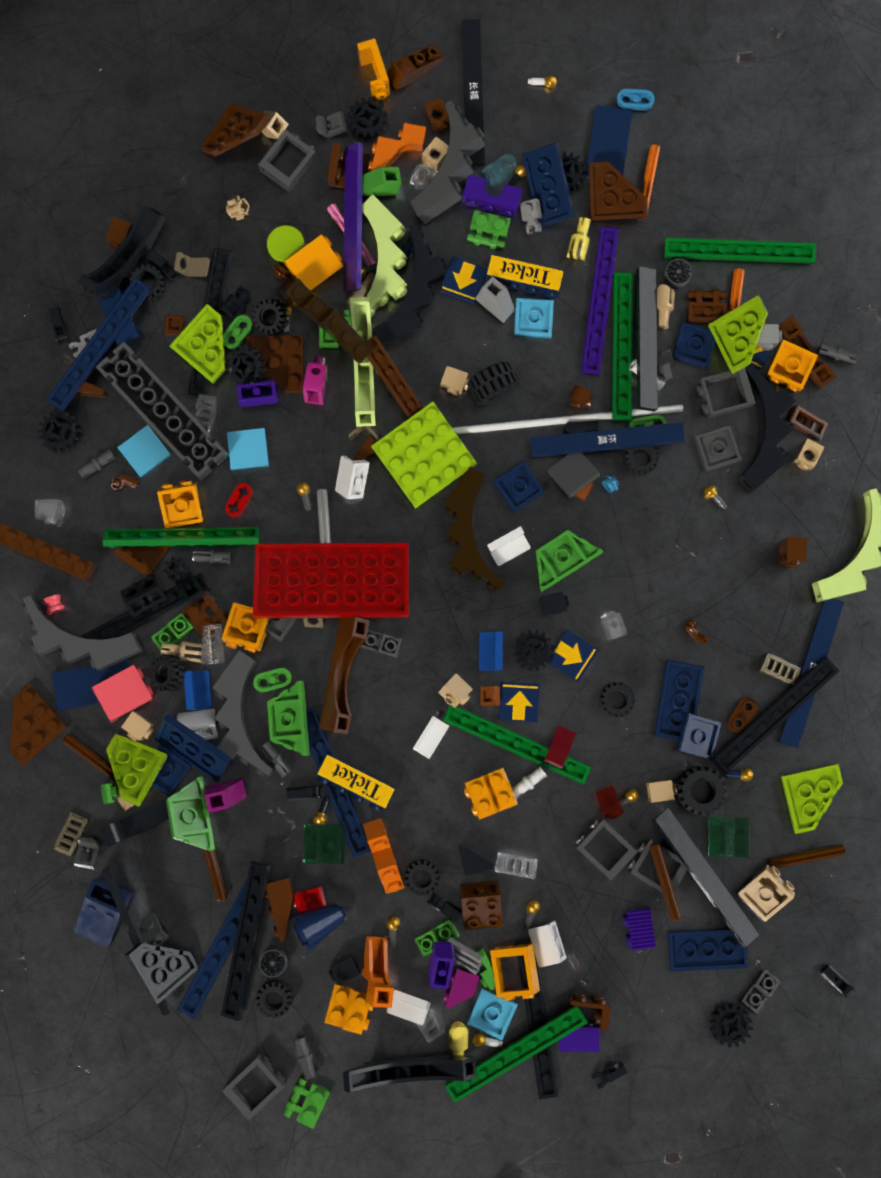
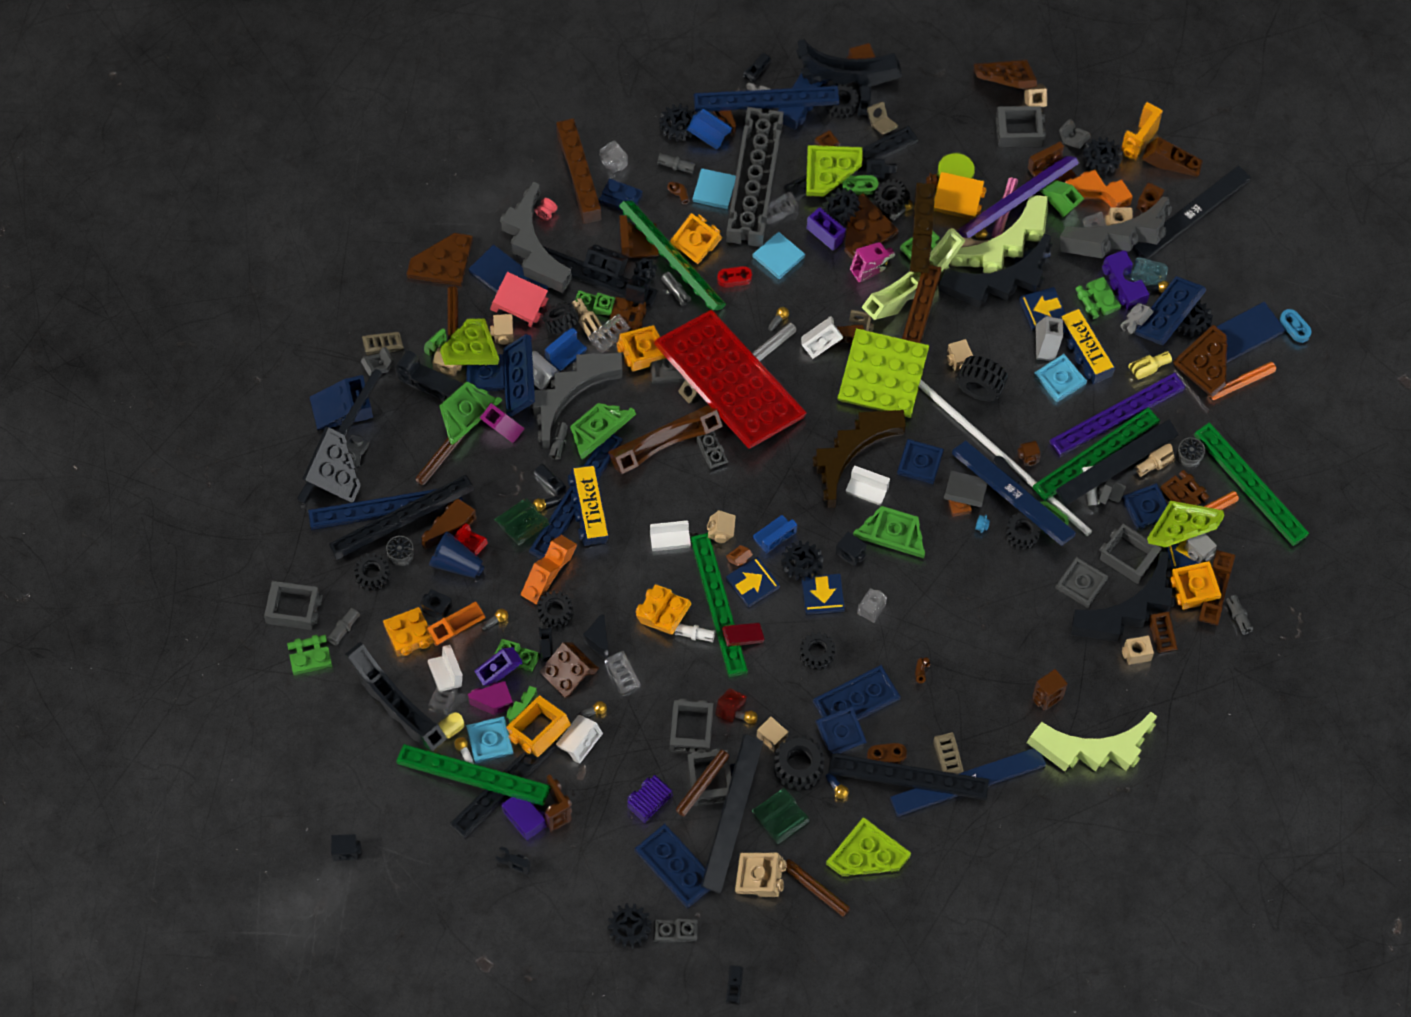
camera: 50 degrees right, 20 degrees down
tan gear [226,195,249,221] -> none
bright green plate [253,668,292,692] -> none
light grey tile [447,937,483,975] -> none
piece [528,75,557,88] -> none
piece [704,485,728,509] -> none
none -> dark blue plate [599,178,643,212]
none -> blue panel [687,109,732,149]

